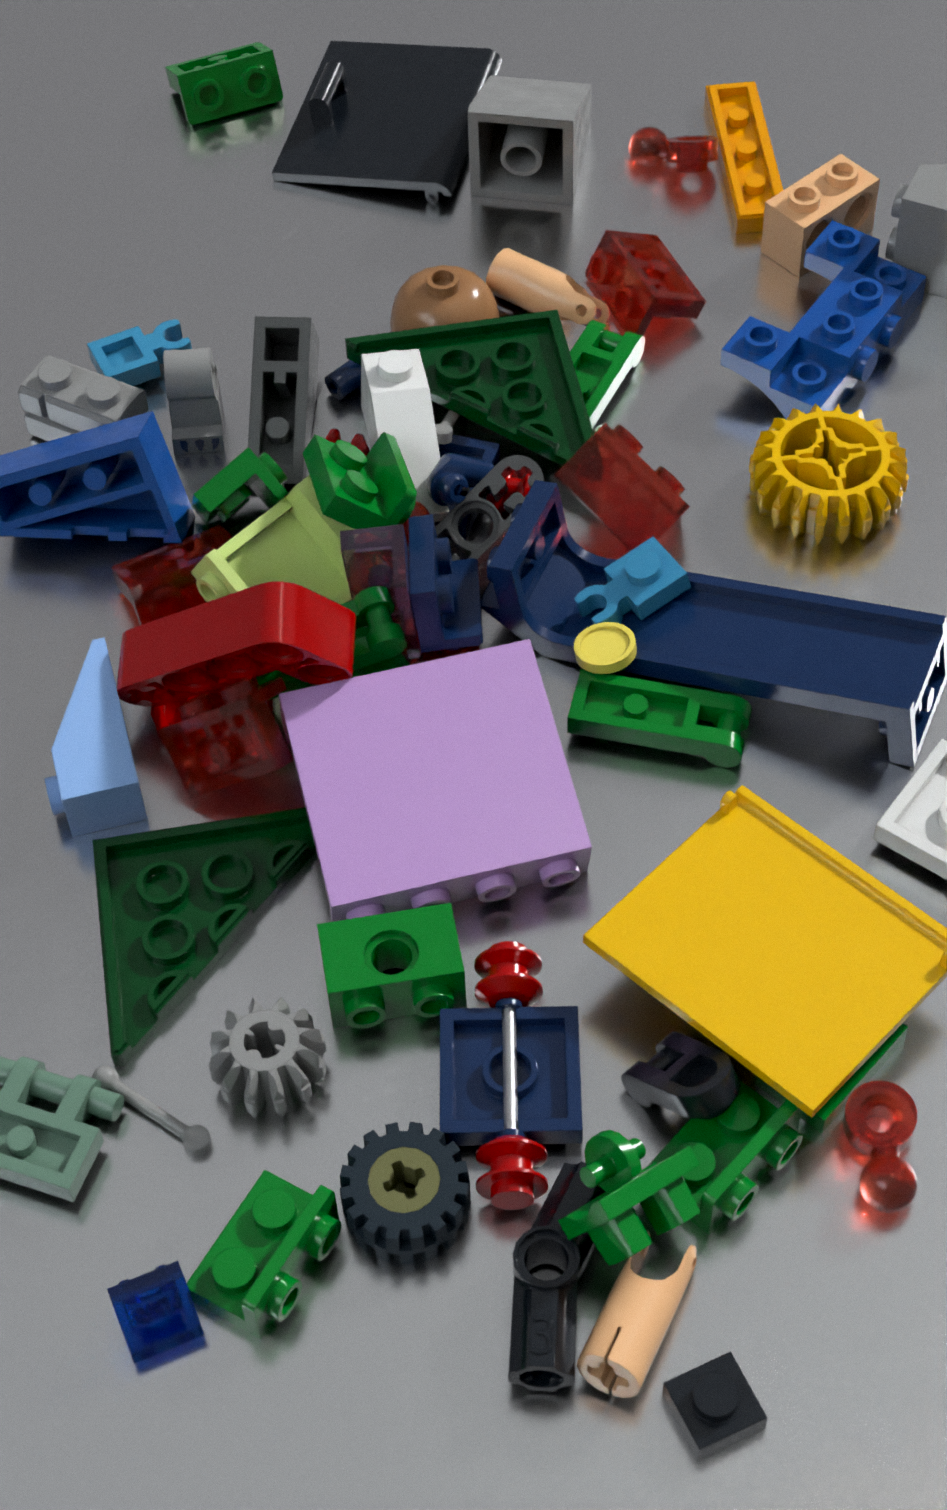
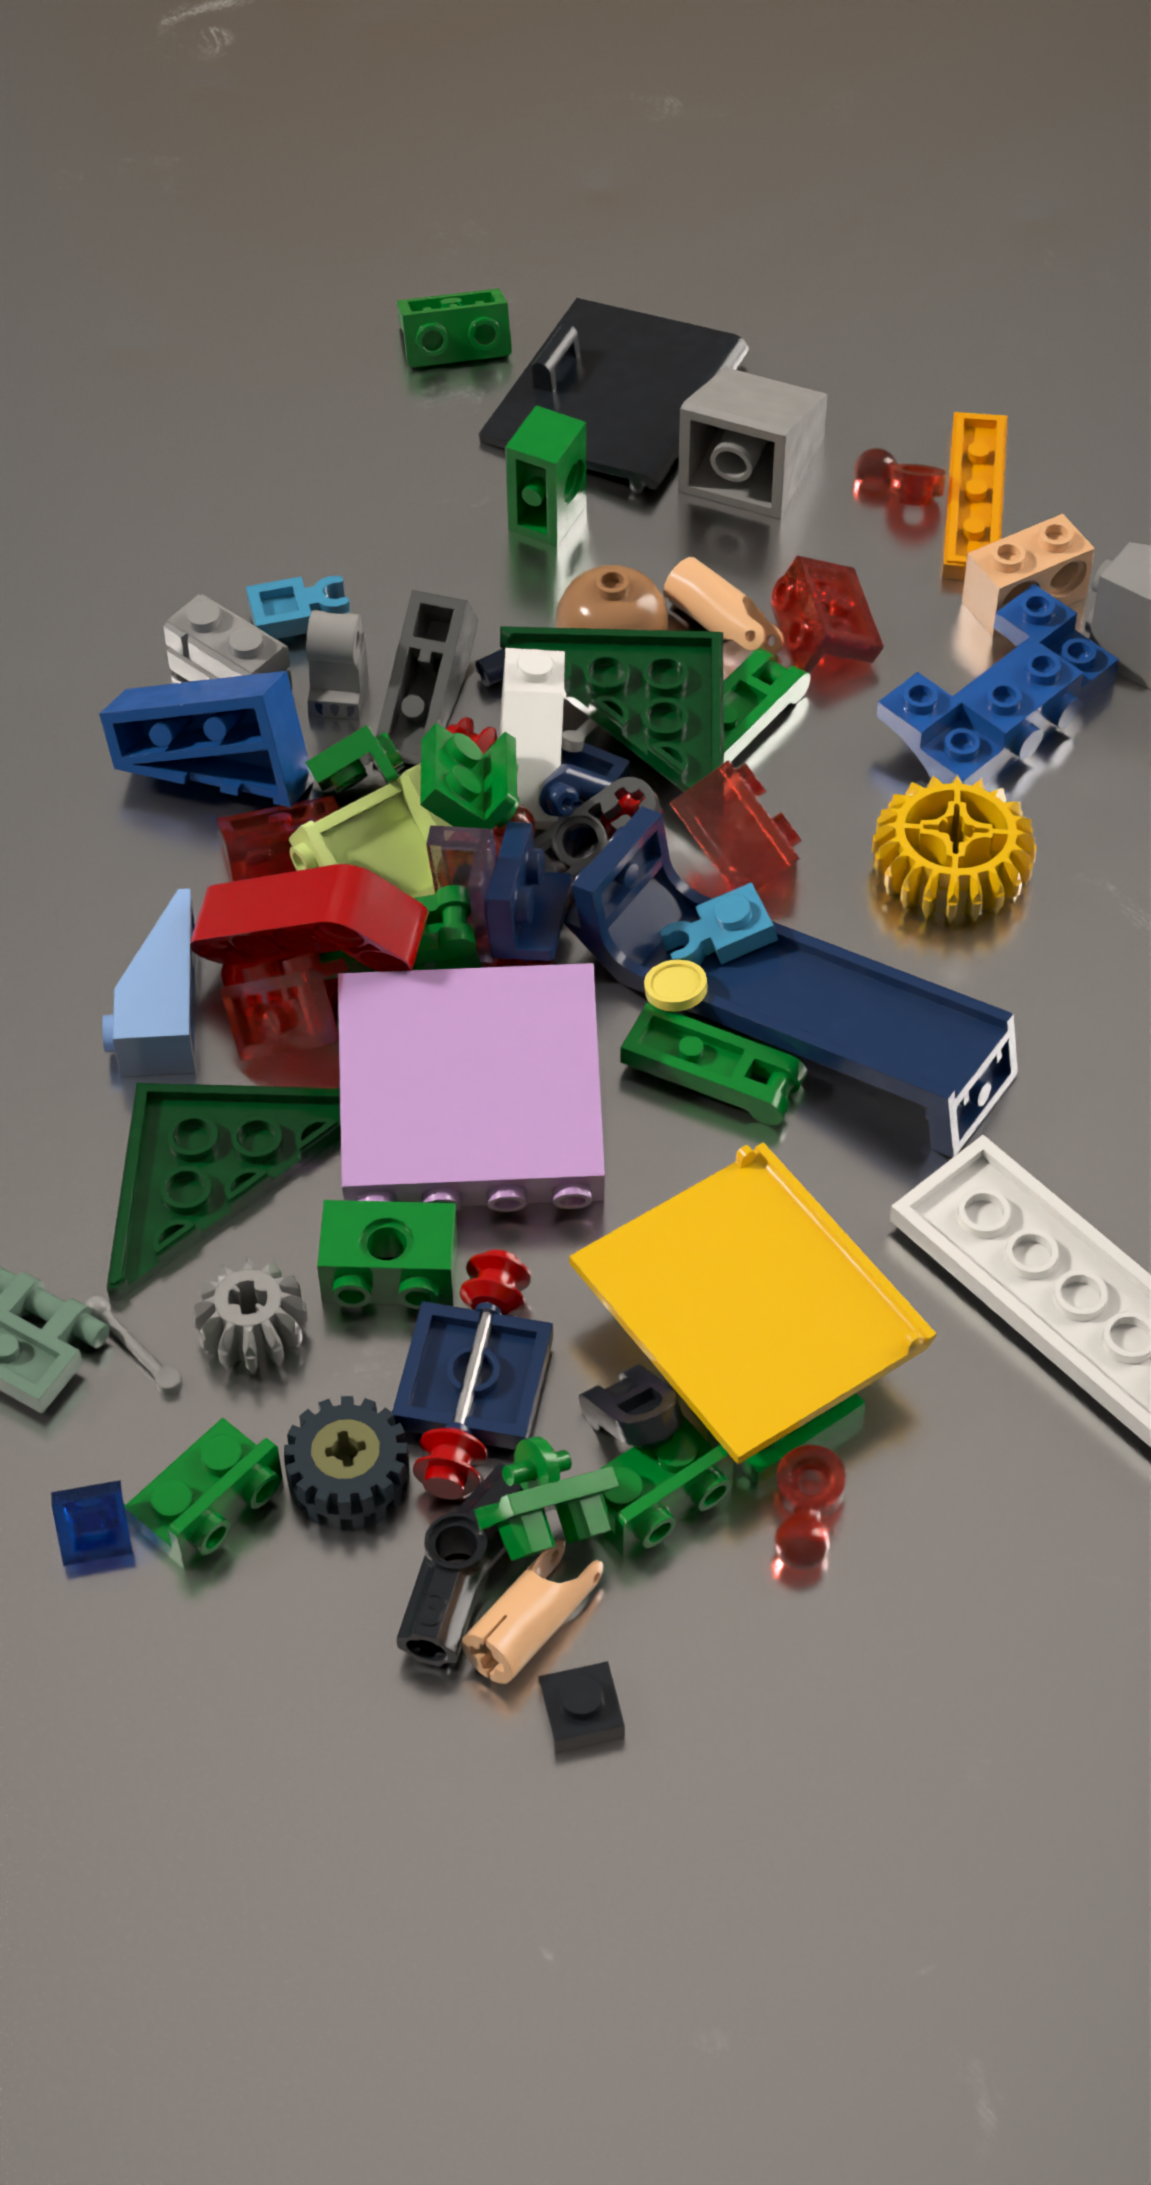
camera: 10 degrees right, 0 degrees up
none -> green brick [505,405,587,546]

